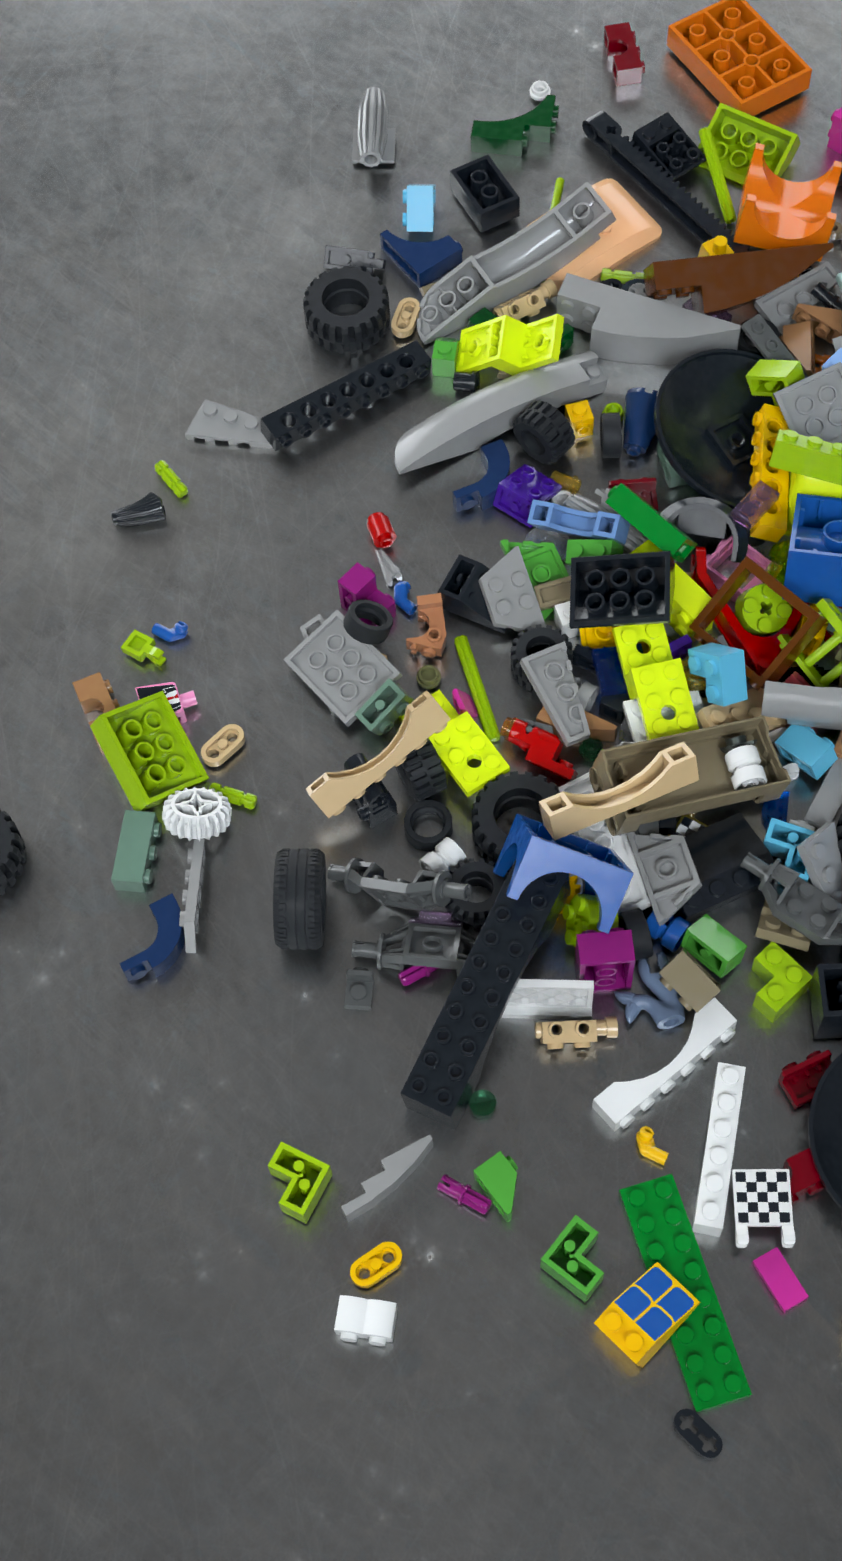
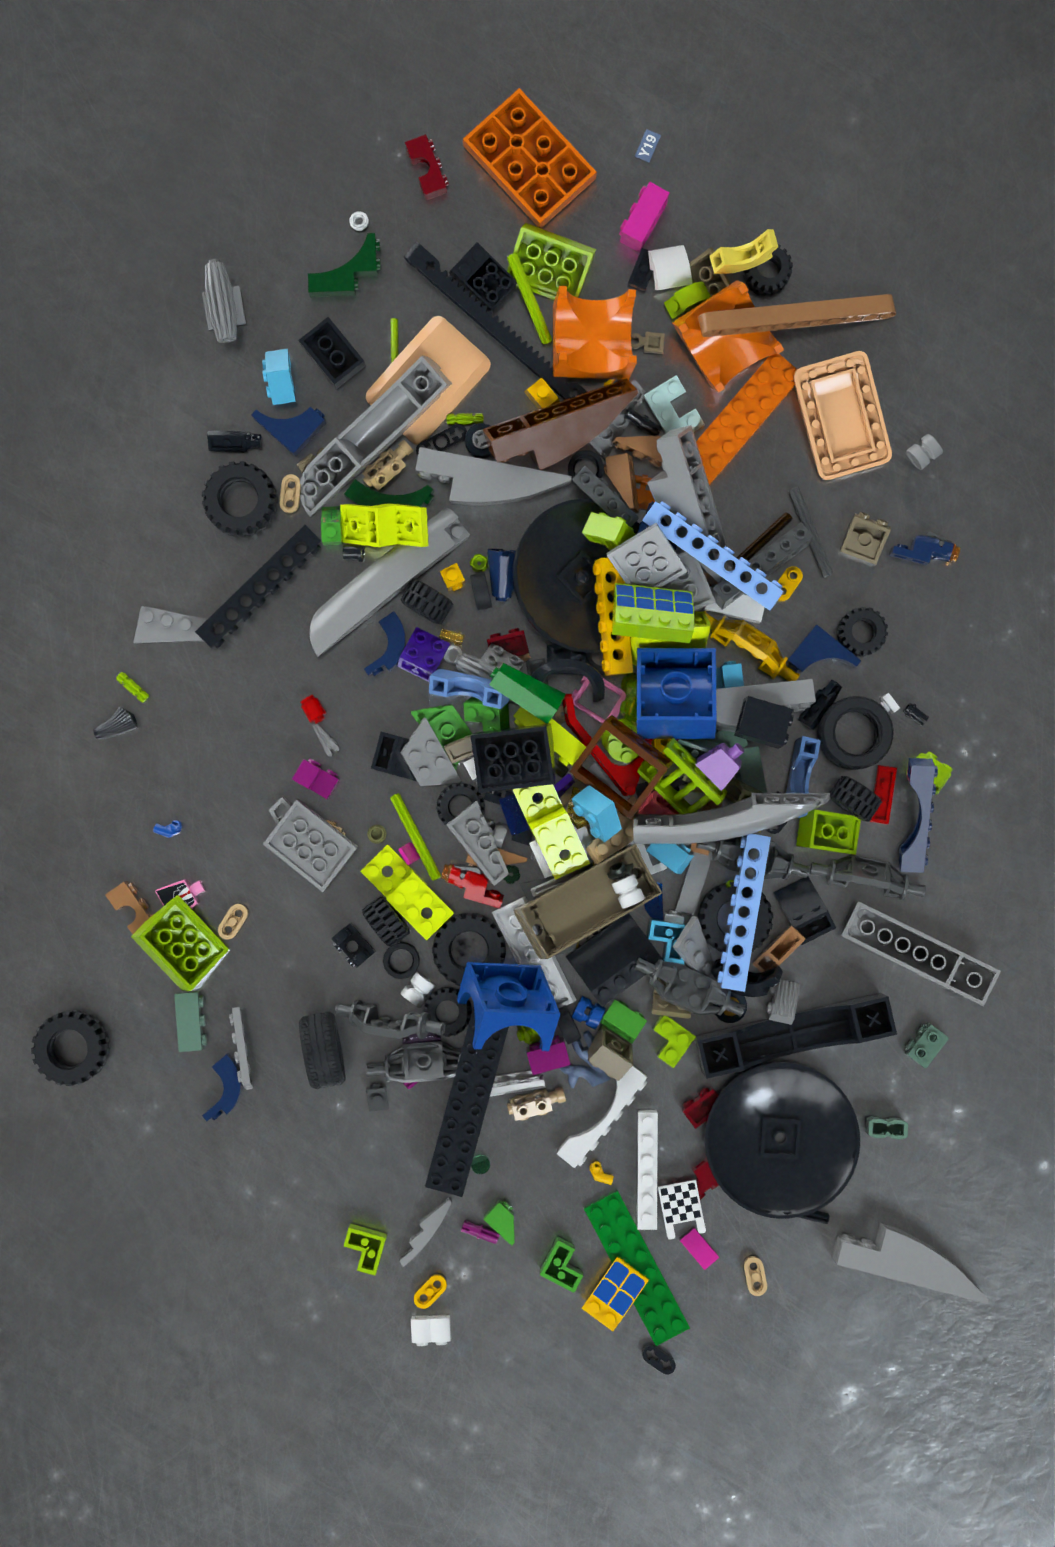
camera: 15 degrees left, 25 degrees up
lime plate [121,629,167,667] -> none
white gear [162,786,232,841] -> none
lime axle [209,782,257,809] -> none
tan arch [306,690,451,818] -> none
black tyre [343,600,393,645] -> none
sand green brick [355,678,414,736] -> none
blue arm [394,581,417,615] -> none
nougat tile [406,593,447,658] -> none
tan arch [539,741,699,841] -> none
light grey wing [626,832,702,926] -> none
plate [730,480,780,530] -> none

